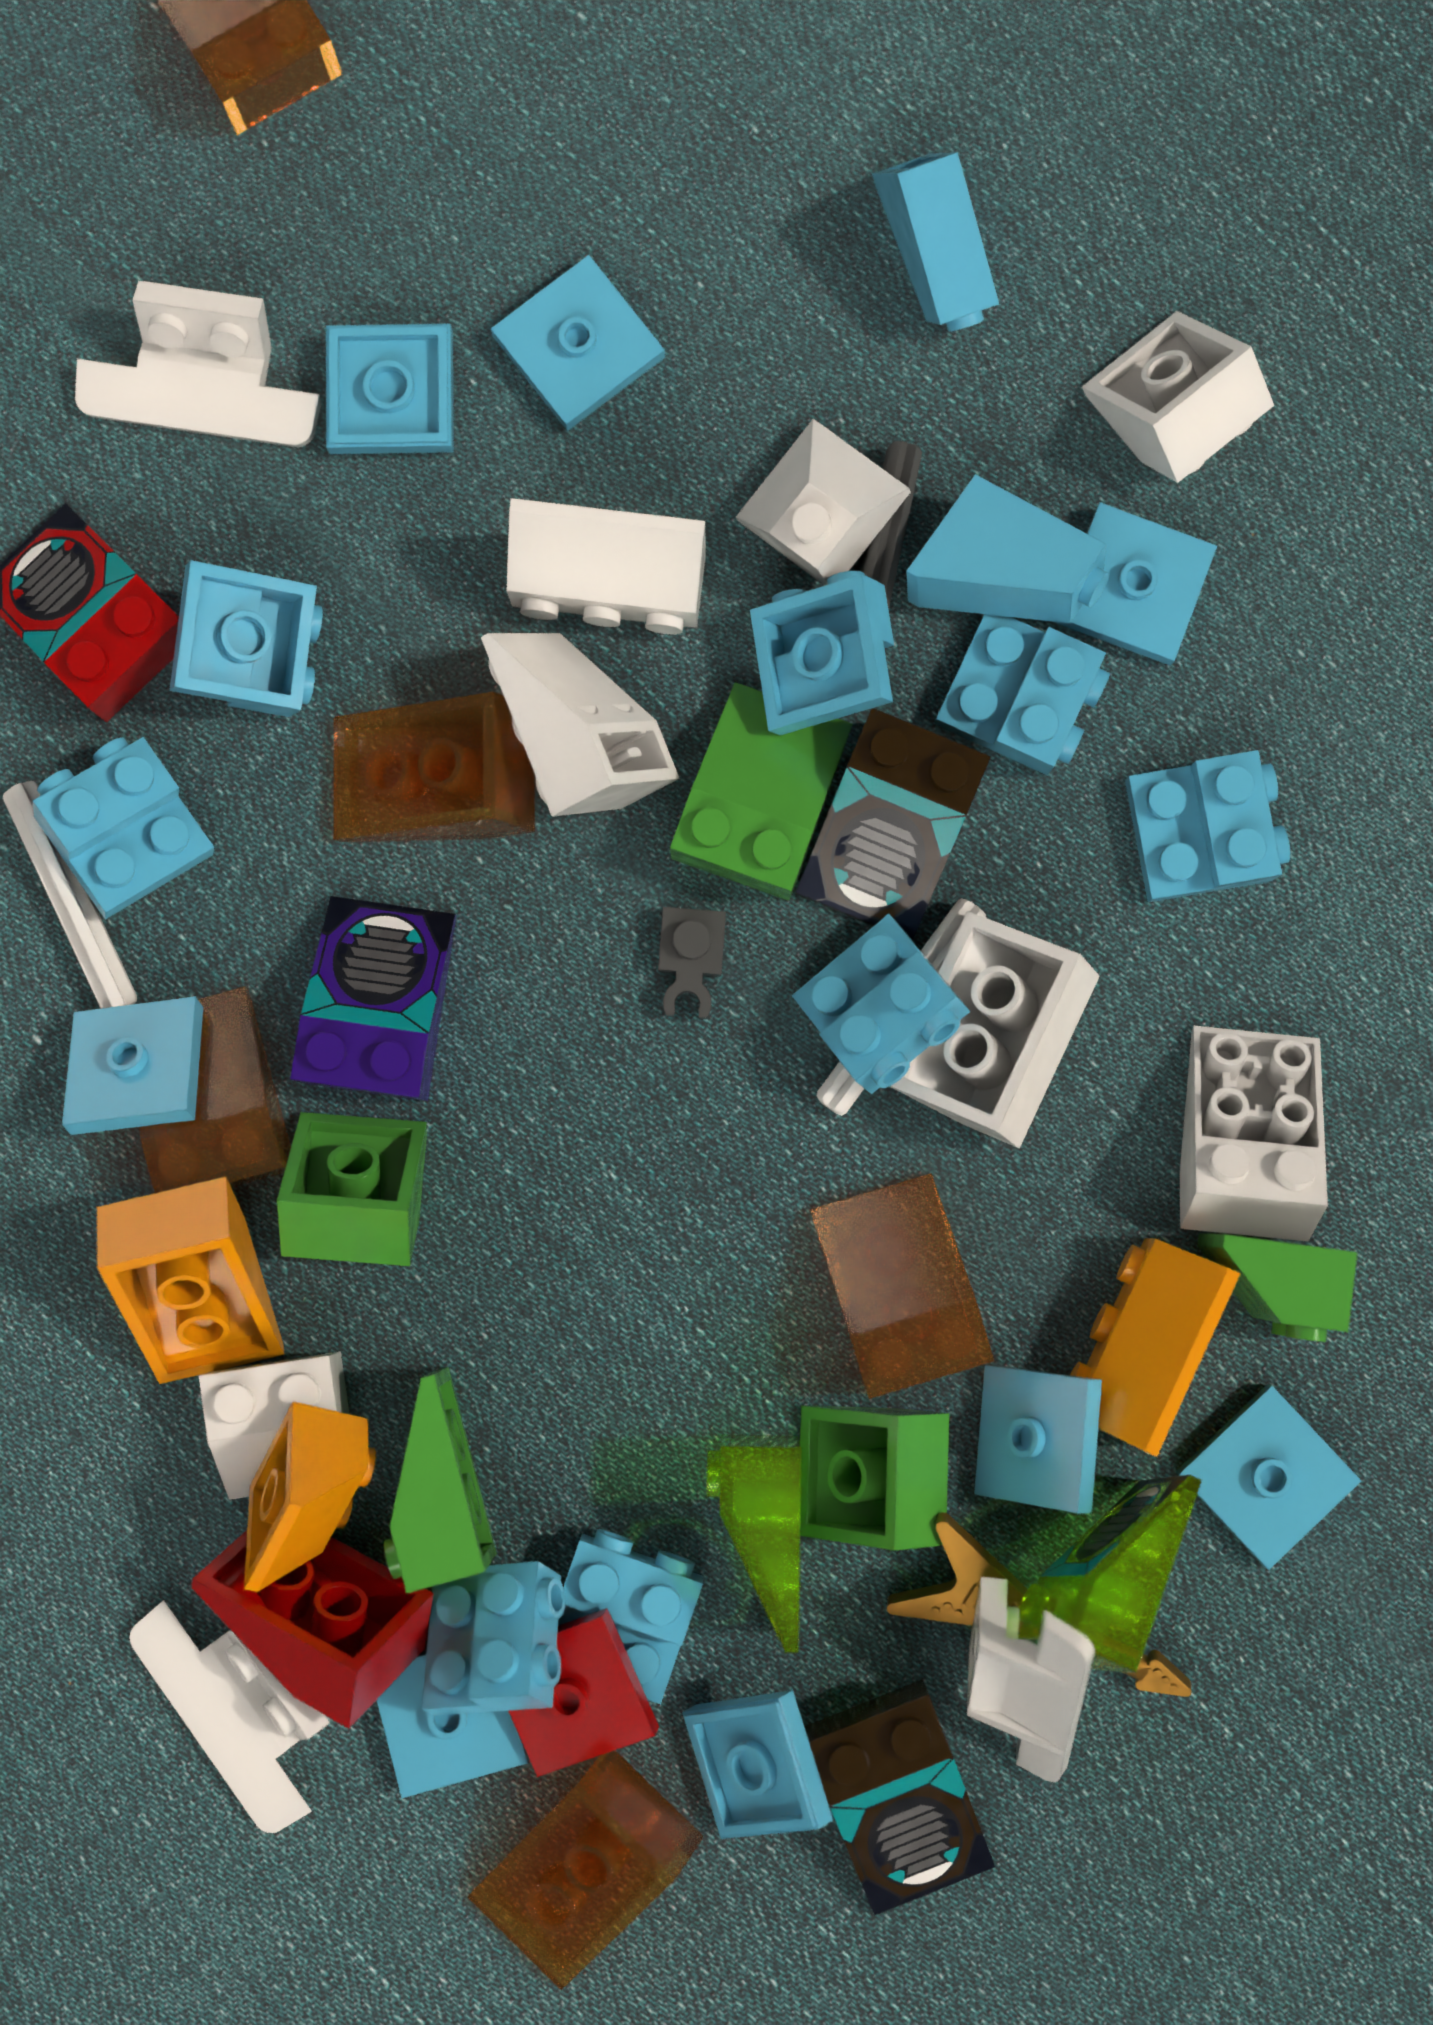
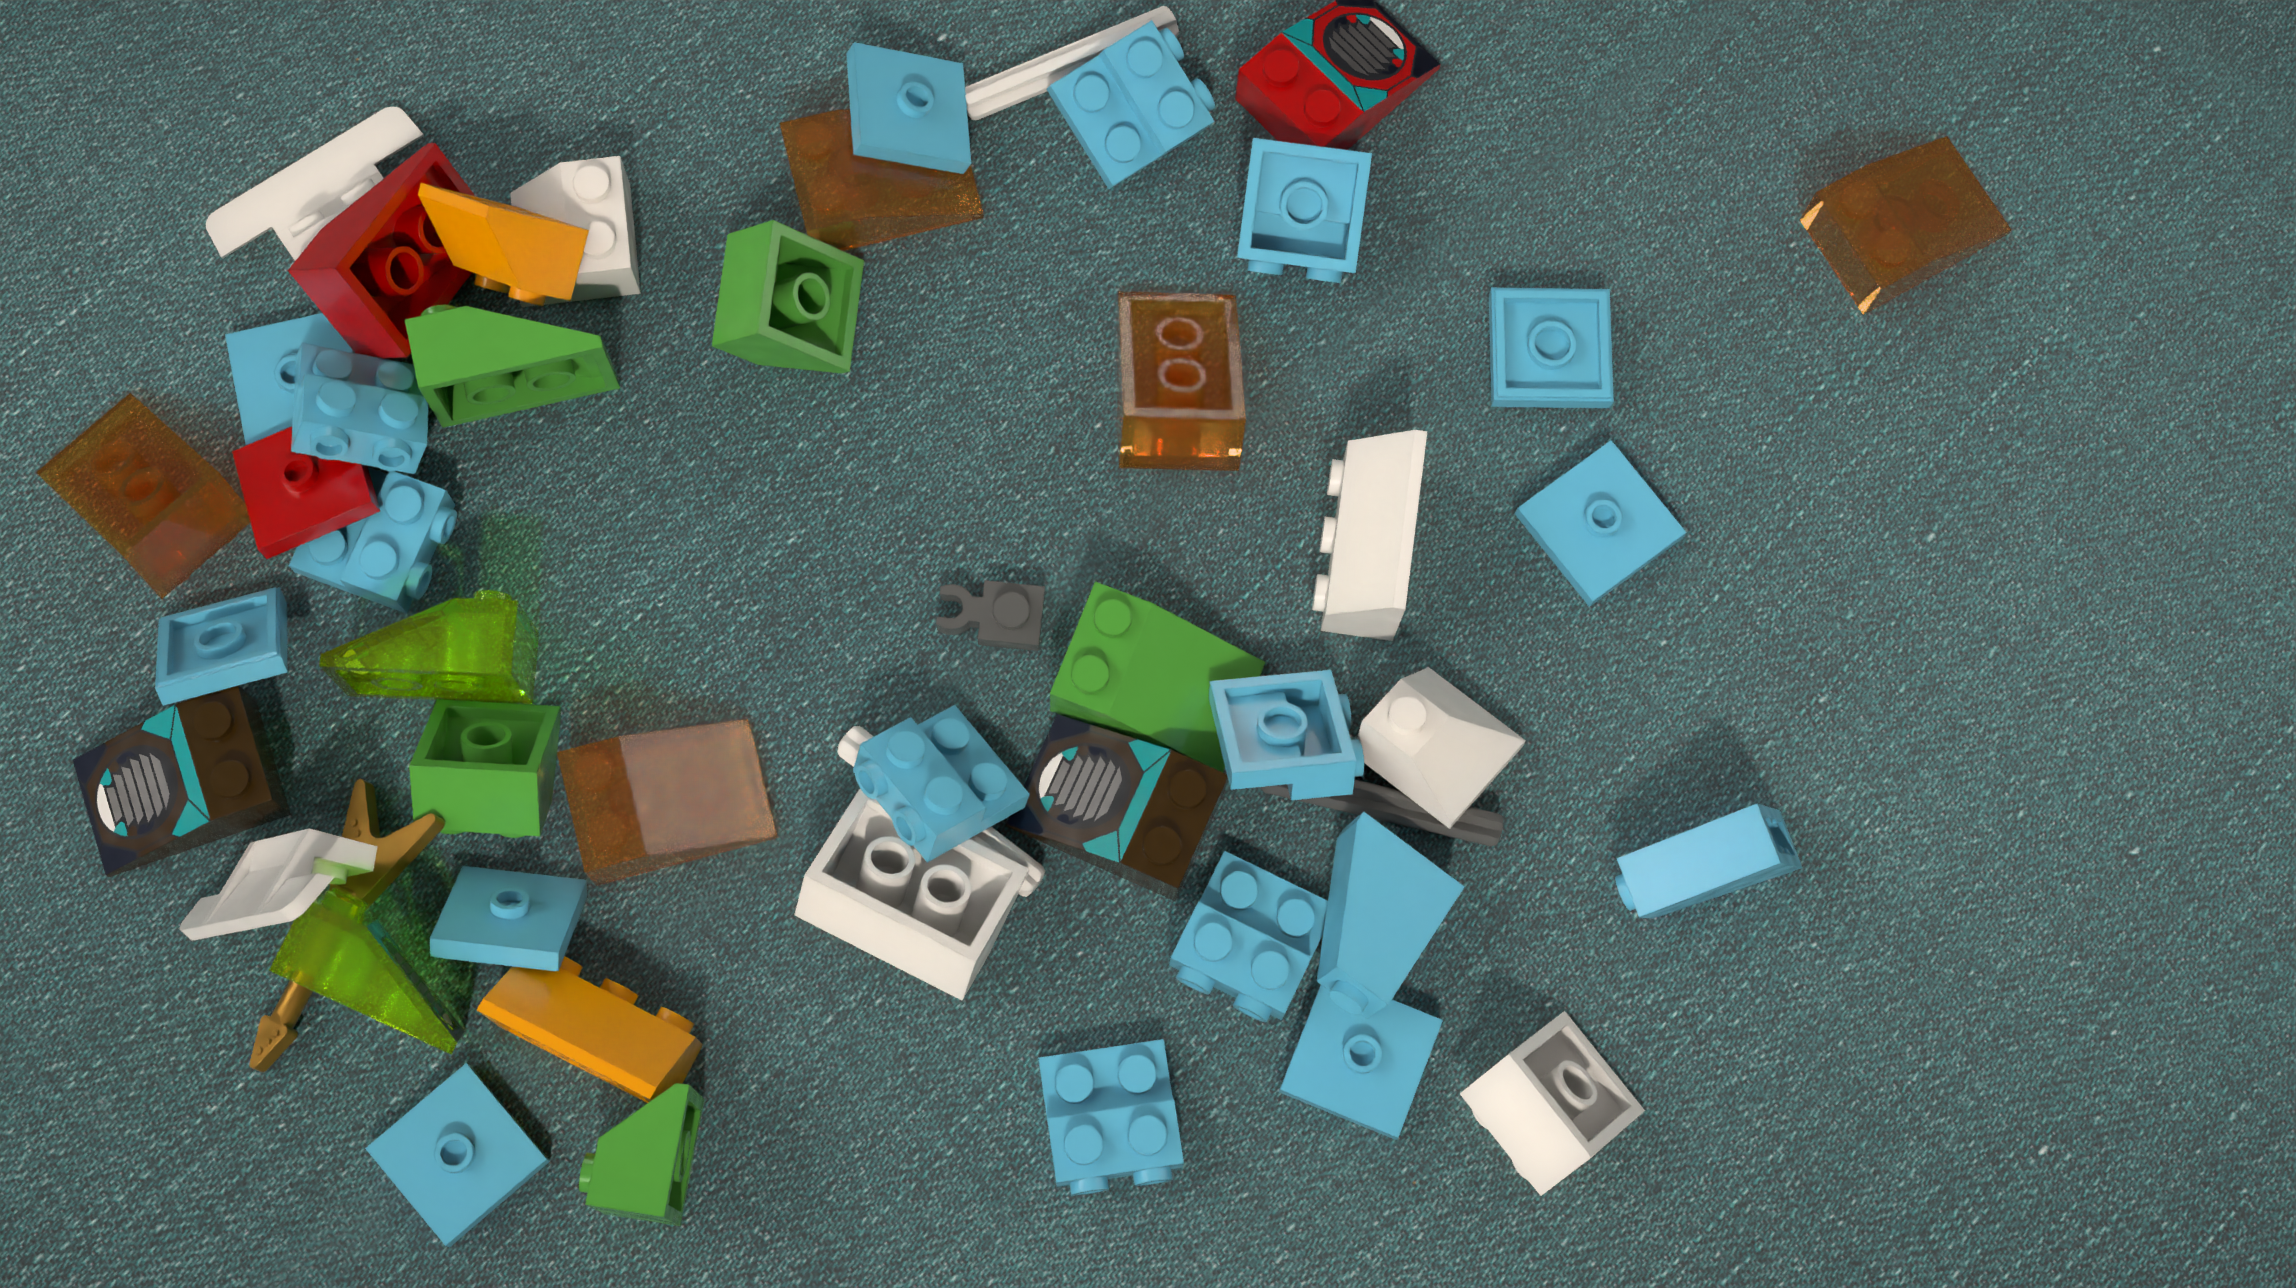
camera: 85 degrees right, 10 degrees down
white plate [75,280,321,447] -> none
light orange slope [97,1177,284,1384] -> none
slope [290,896,457,1102] -> none
white slope [481,633,680,817] -> none
white slope [1180,1026,1328,1242] -> none

